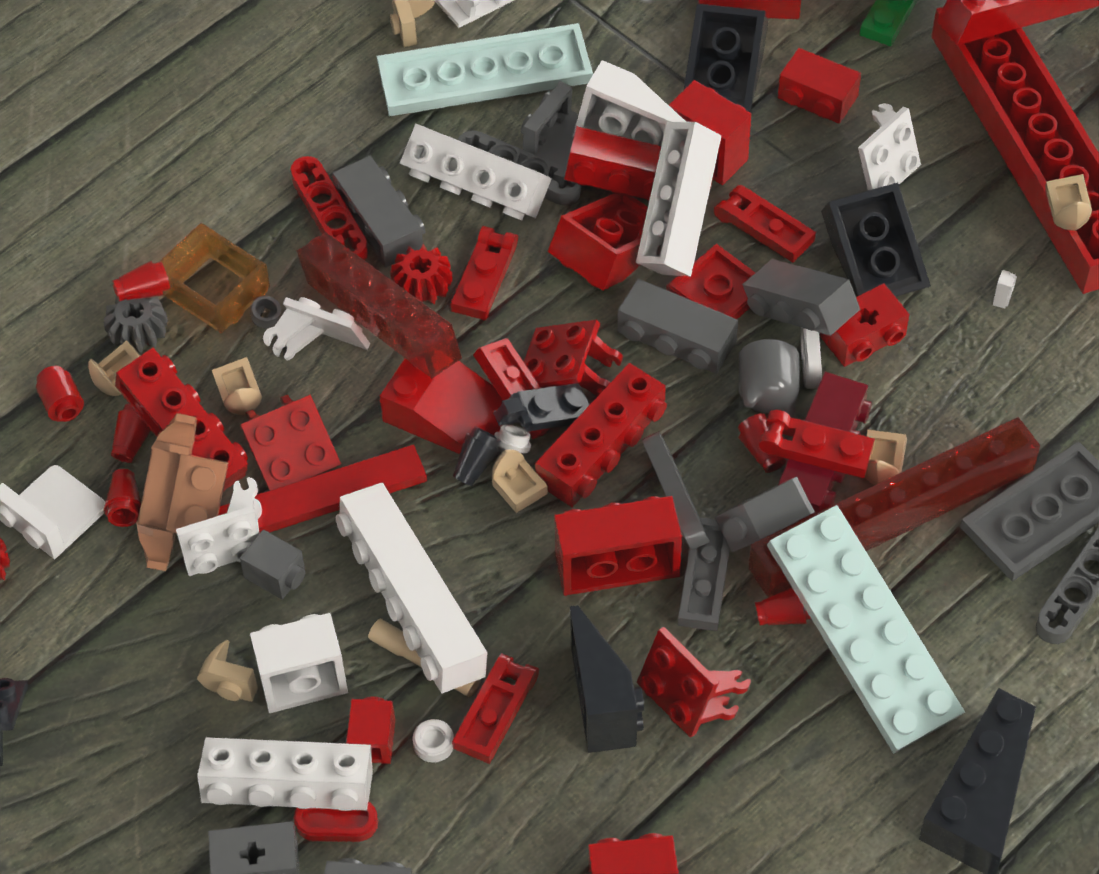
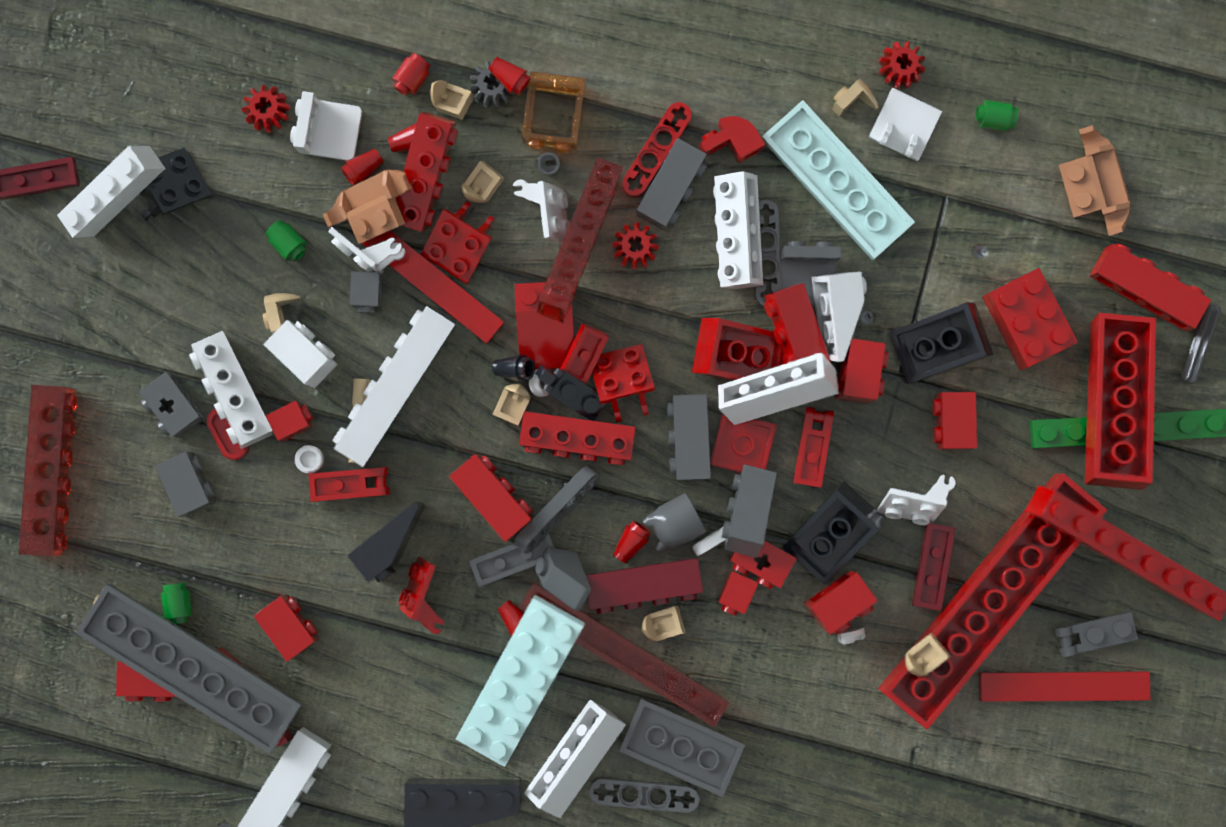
camera: 55 degrees right, 30 degrees up
red plate [451,226,518,321] -> none
red plate [759,410,875,478] -> none
none -> green brick [265,220,307,261]
none -> white brick [524,700,626,818]
none -> red brick [699,116,765,164]
none -> red brick [717,571,759,616]
none -> red brick [804,570,877,635]
none -> dark red plate [912,523,956,611]

